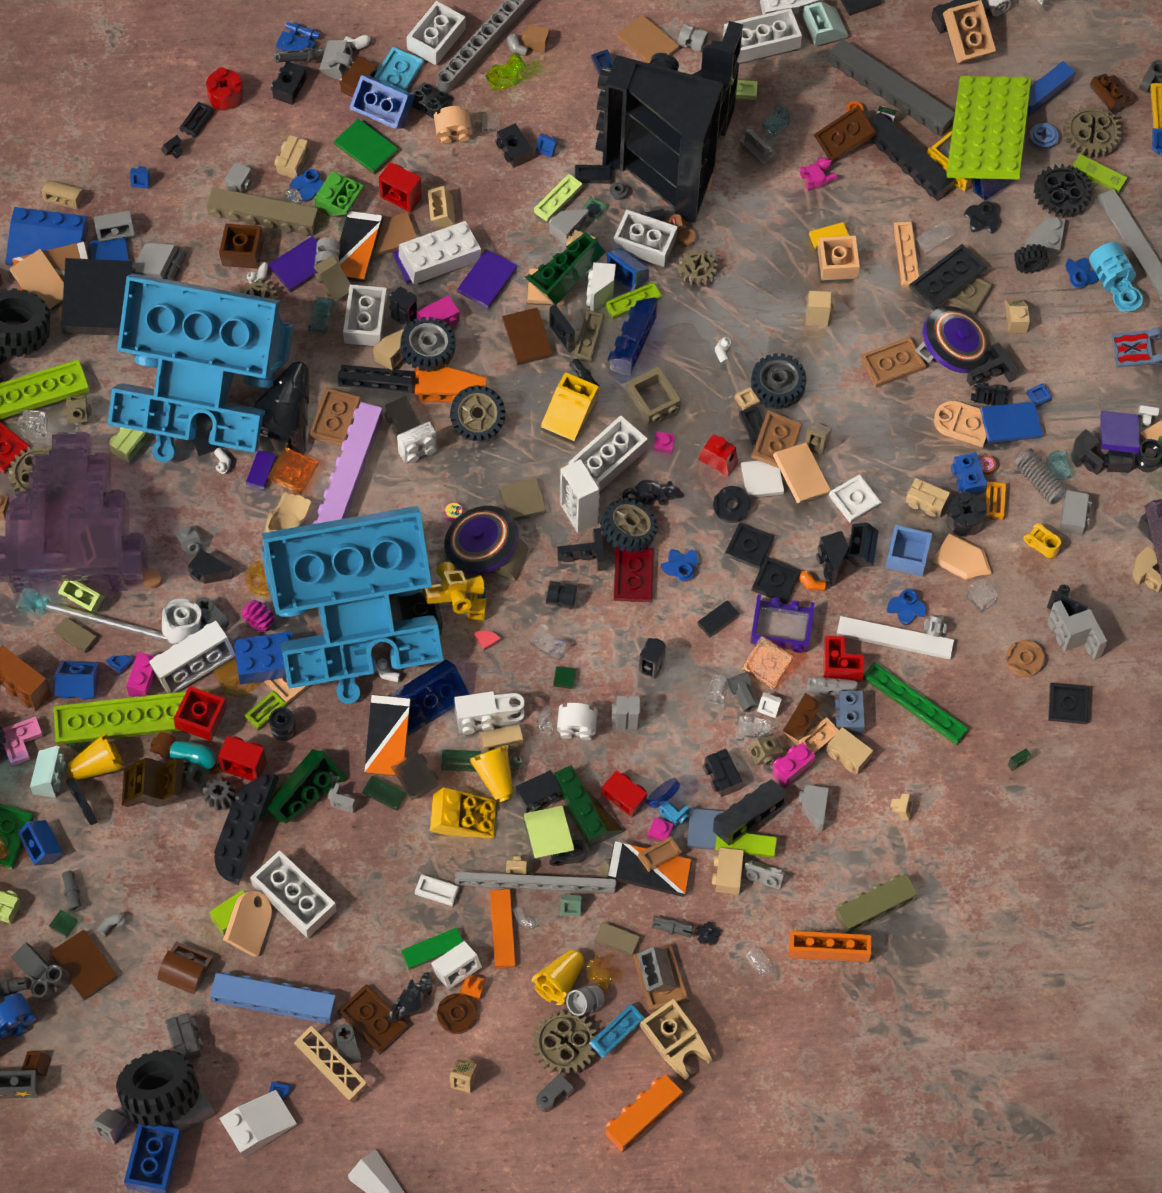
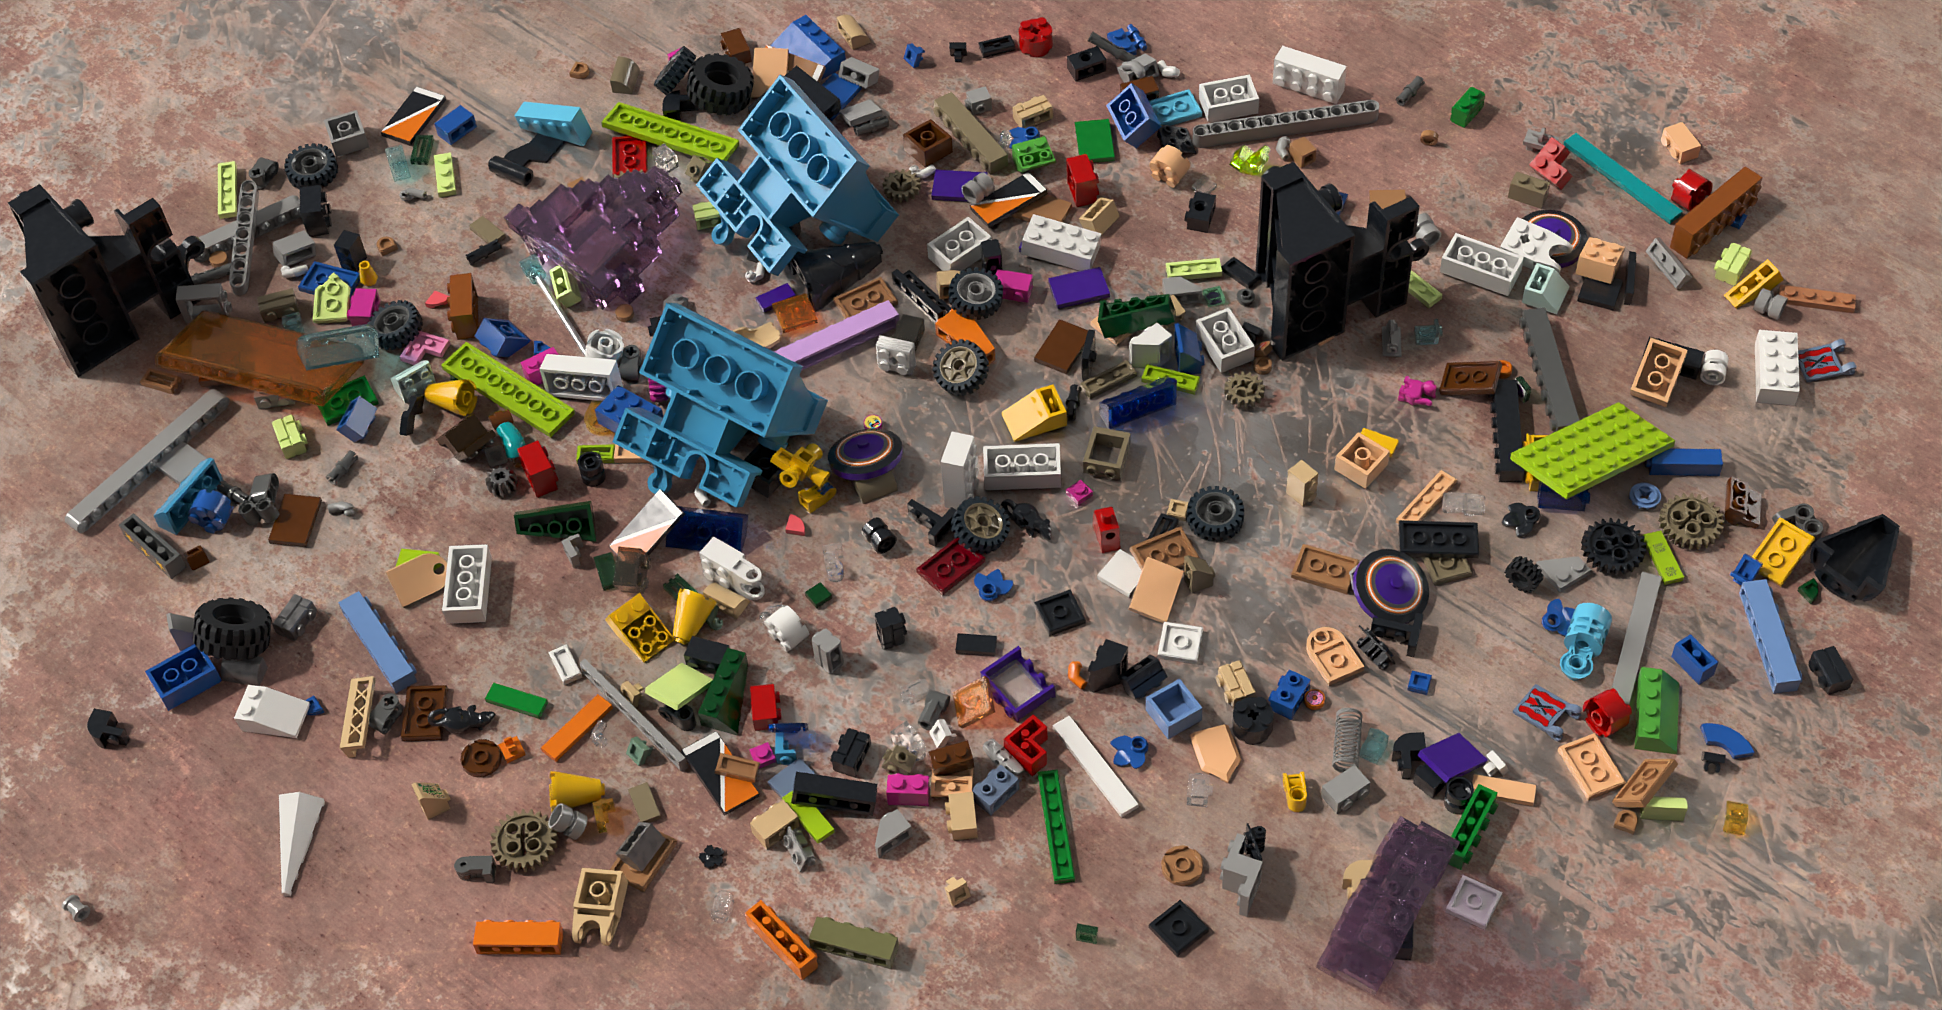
camera: 50 degrees right, 10 degrees down
clear green tile [49,909,78,938] -> none
dark tan tile [54,617,97,653] -> none
reddish brown brick [157,941,213,995] -> none
red brick [173,686,227,742] -> none
black plate [214,774,279,886] -> none
clear light blue slope [308,296,334,333] -> none
dark tan brick [314,255,351,301] -> none
white brick [431,941,482,989] -> none
dark tan tile [500,478,546,521] -> none
blue tile [535,133,558,158] -> none
dark azure tile [589,1003,645,1058] -> none
dark grey pin [651,916,693,938] -> none
black tile [713,486,751,523] -> none
white arm [715,337,731,365] -> none
black tile [751,557,801,604] -> none
light grey gear [923,615,948,637] -> none
blue tile [980,402,1043,443] -> none
light orange tile [985,481,1006,520] -> none
tan slope [1005,300,1030,333] -> none

